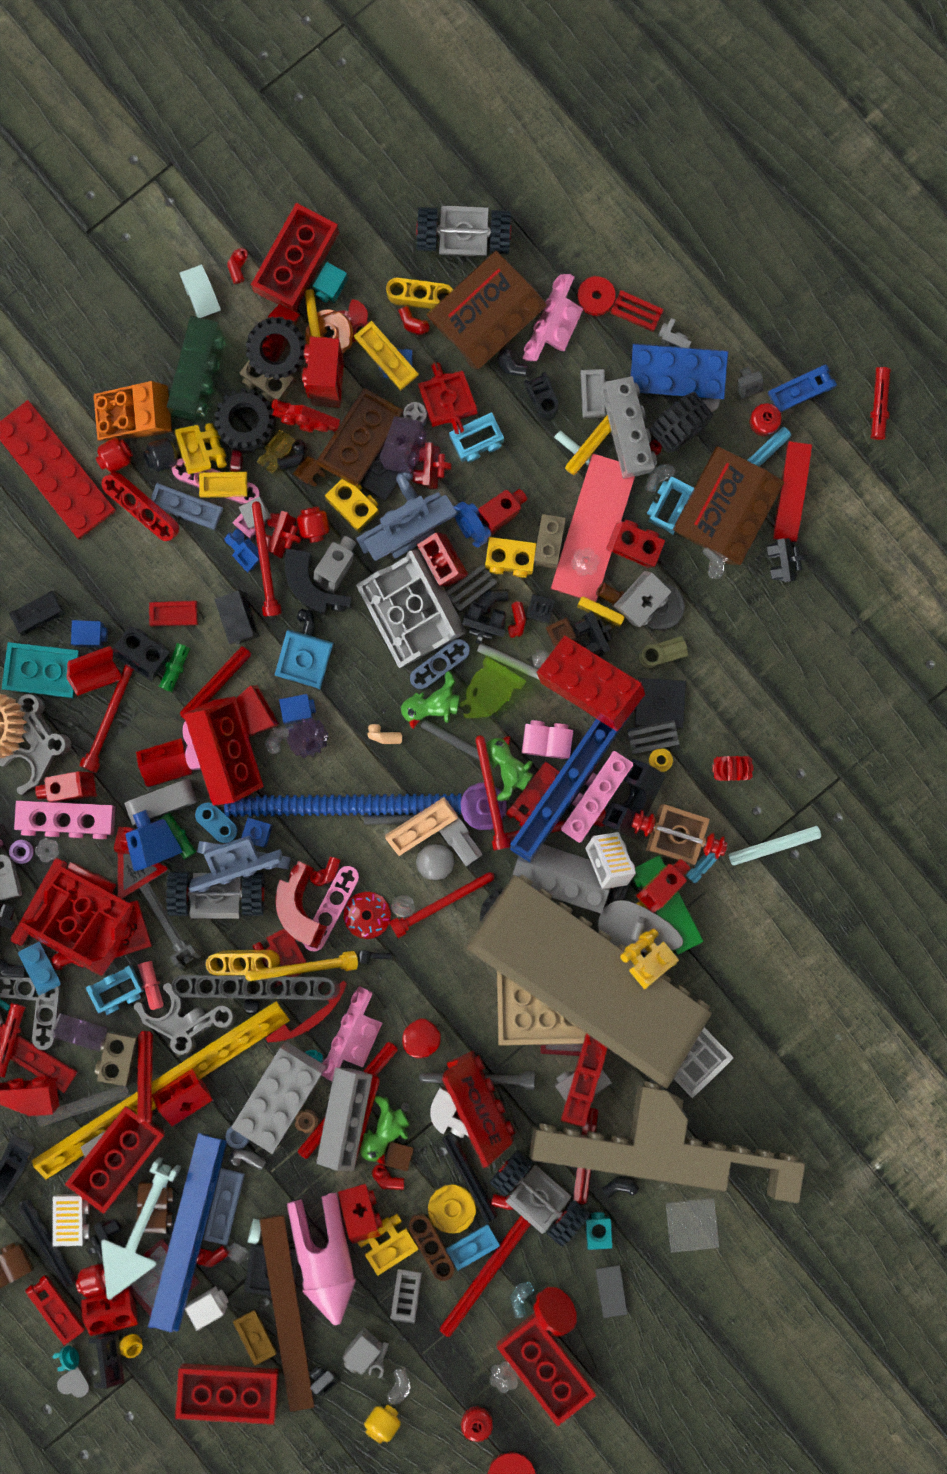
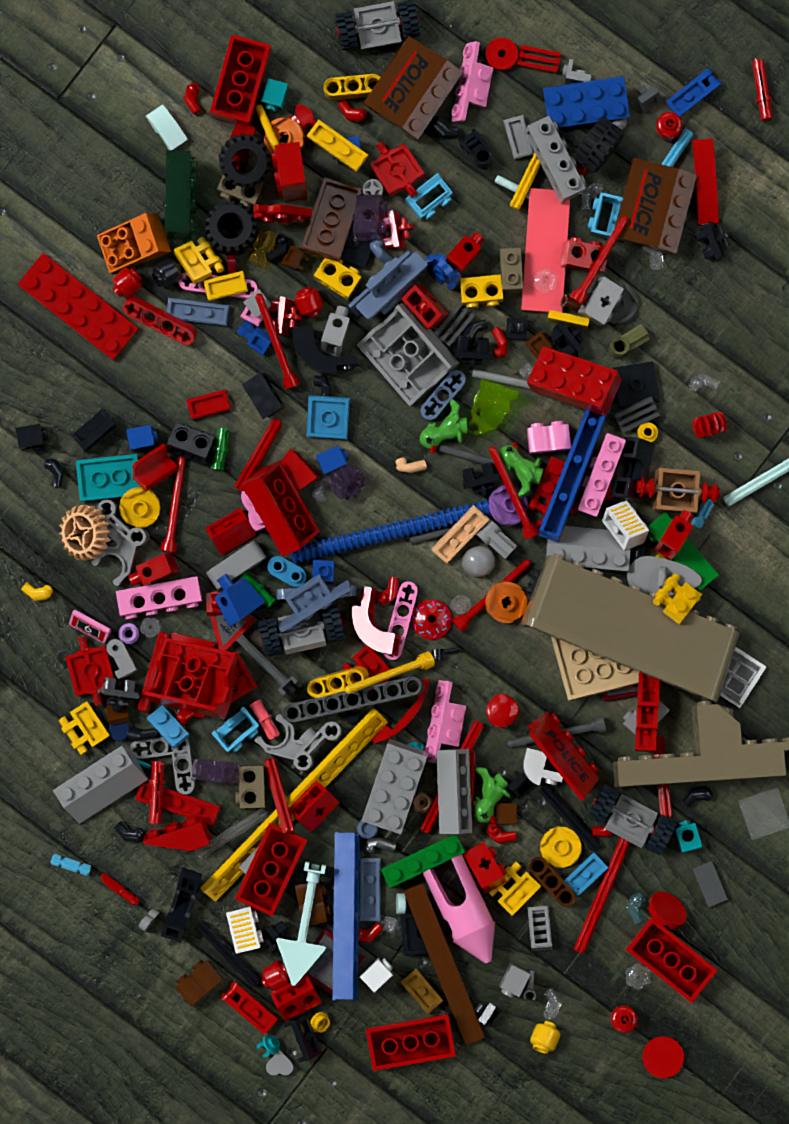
camera: 10 degrees left, 0 degrees up
none -> yellow tile [119,487,161,528]
none -> green arch [381,834,465,888]
none -> black hips [462,462,500,498]
none -> orange plate [485,581,527,623]
none -> black tile [506,771,534,799]
none -> red piece [570,216,629,306]
none -> clear arm [689,374,720,391]

